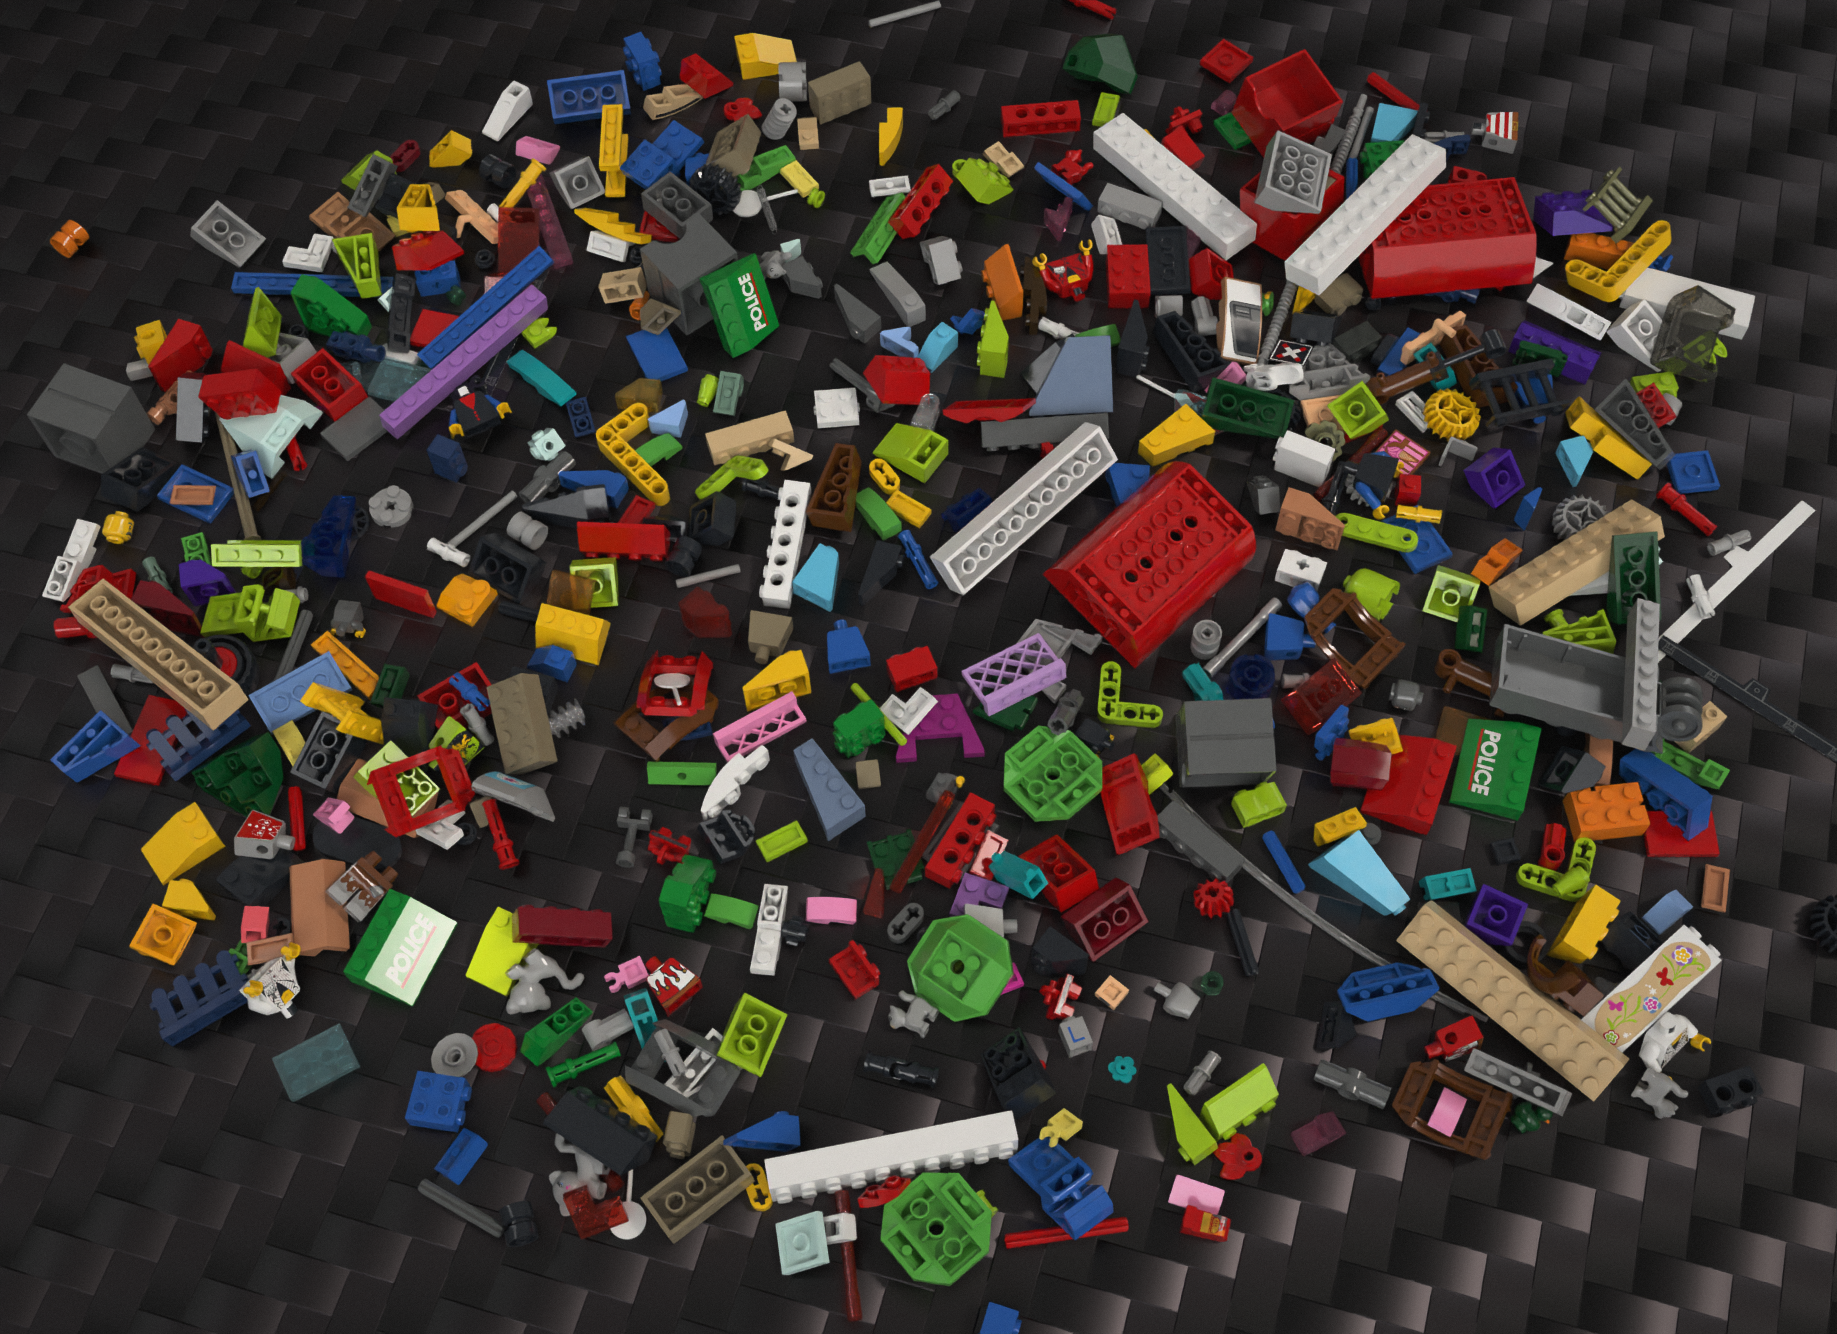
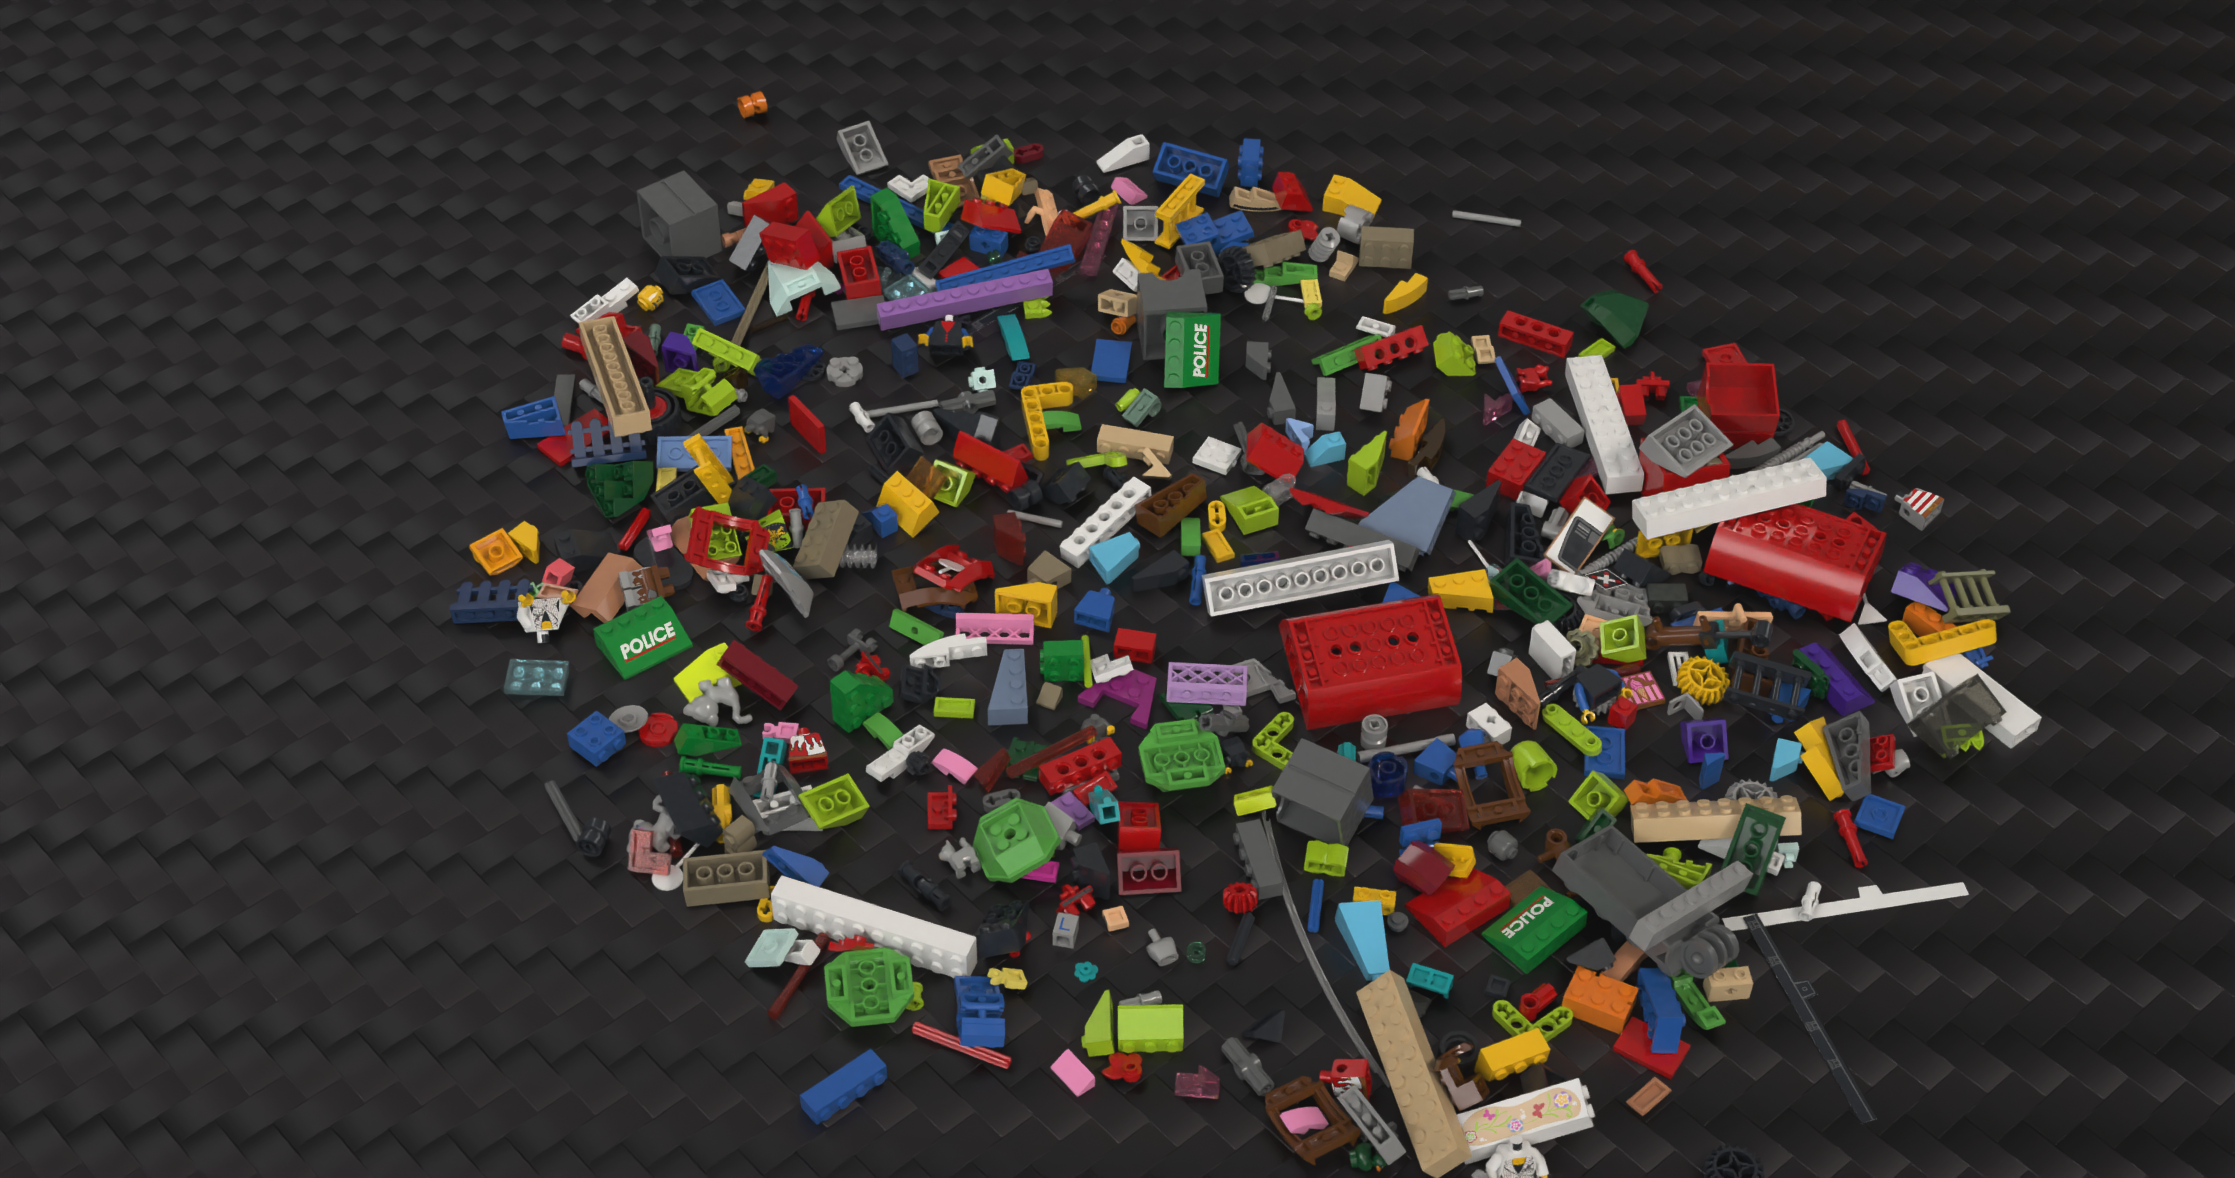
camera: 30 degrees right, 15 degrees down
yellow slope [141,802,225,885] -> none
nougat tile [170,485,216,505] -> none
blue slope [231,449,270,498] -> none
torso [234,810,295,859] -> none
yellow slope [429,130,472,168] -> none
blue slope [434,1128,488,1185] -> none
light orange slope [436,574,498,627] -> none
blue slope [558,470,629,509] -> none
light grey piece [582,1009,634,1051] -> none
dark tan slope [640,298,681,335] -> none
light blue slope [648,399,688,438] -> none
light grey animal [759,250,792,279] -> none
light aqua slope [780,239,801,264] -> none
blue bracket [950,308,985,335] -> none
red torso [1032,239,1094,302] -> none
red slope [1100,753,1160,855] -> none
red leg [1180,1205,1231,1242] -> none
blue wedge [1337,962,1439,1021] -> none
yellow pin [1396,504,1442,524] -> none
dark purple slope [1463,884,1528,946] -> none
lime cone [1552,866,1590,897] -> none
lime plate [1630,371,1679,398] -> none
light blue slope [1642,890,1693,935] -> none
light grey axle [1707,530,1752,556] -> none

